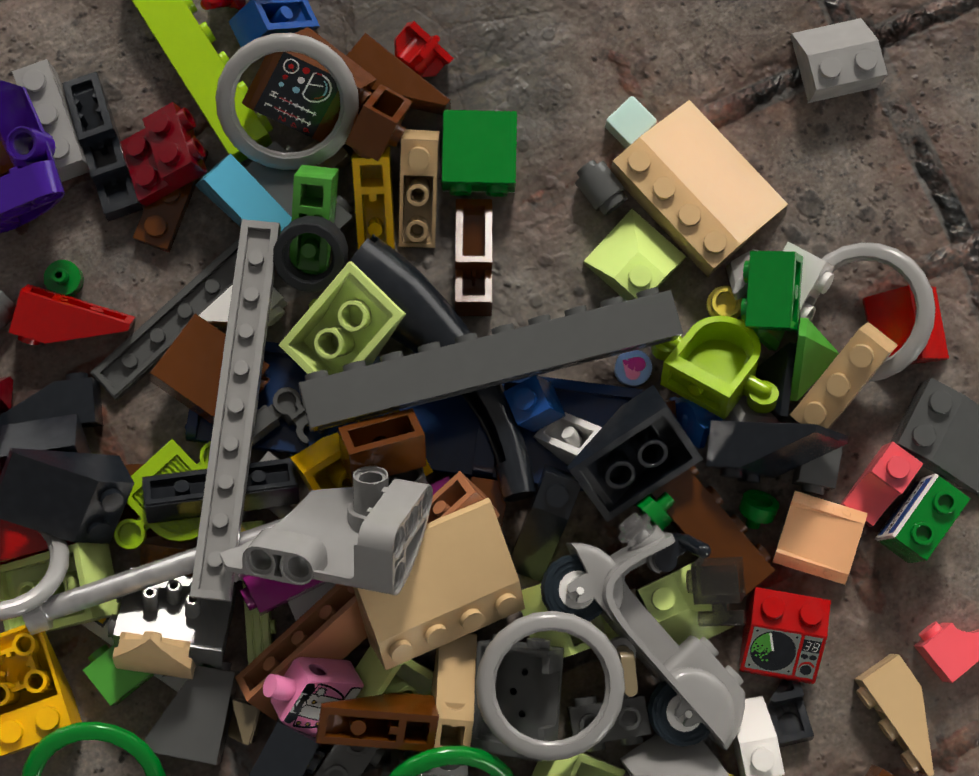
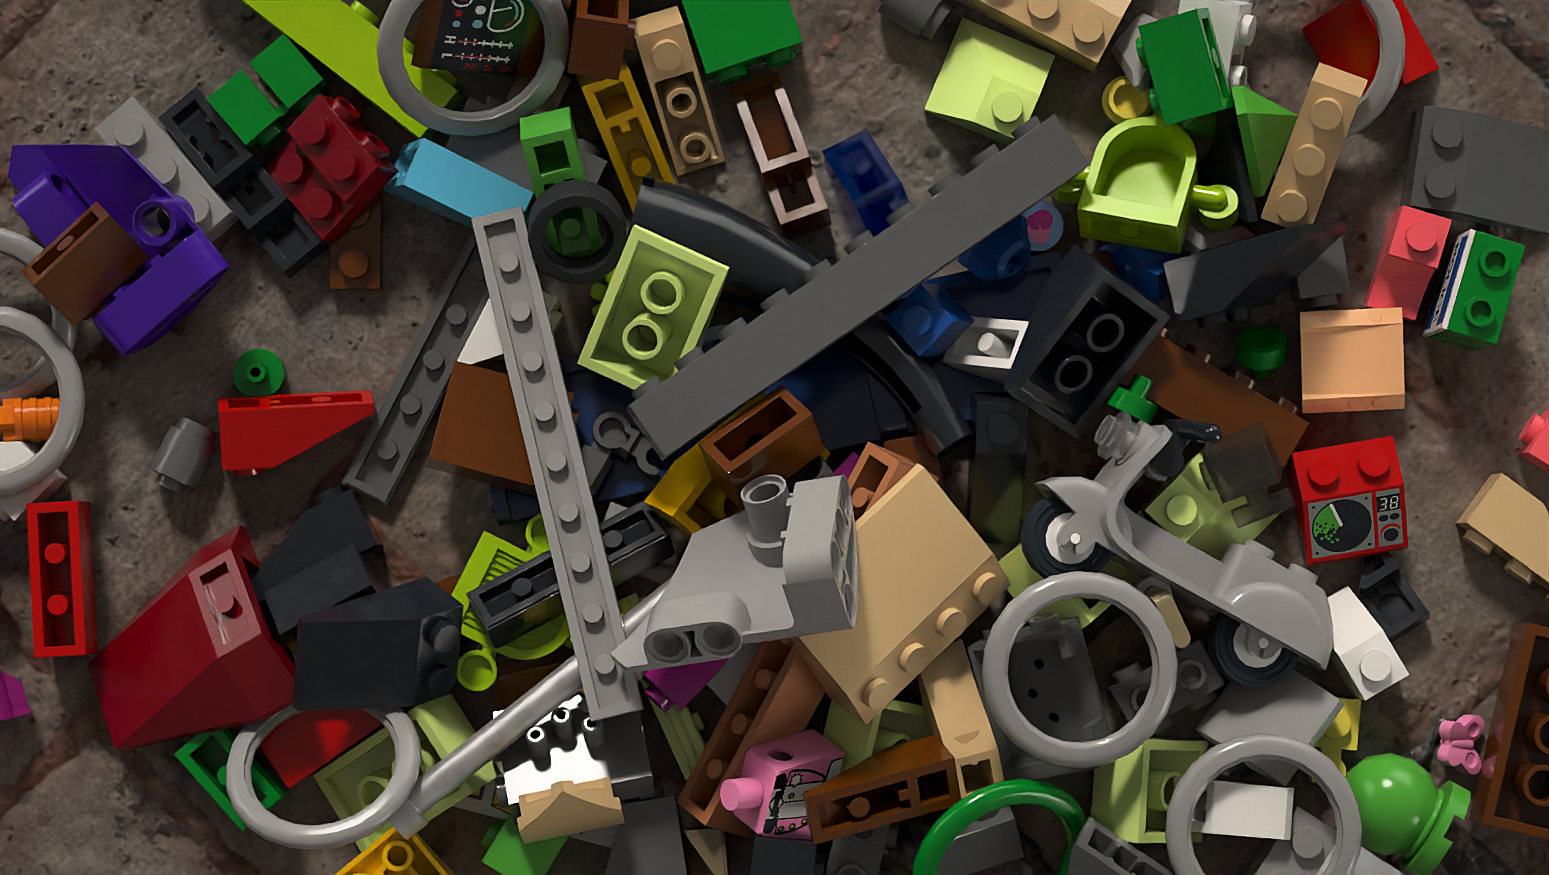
camera: 15 degrees left, 5 degrees up
none -> green piece [207,34,330,152]
none -> clear blue slope [822,129,910,237]
none -> blue piece [957,214,1031,281]

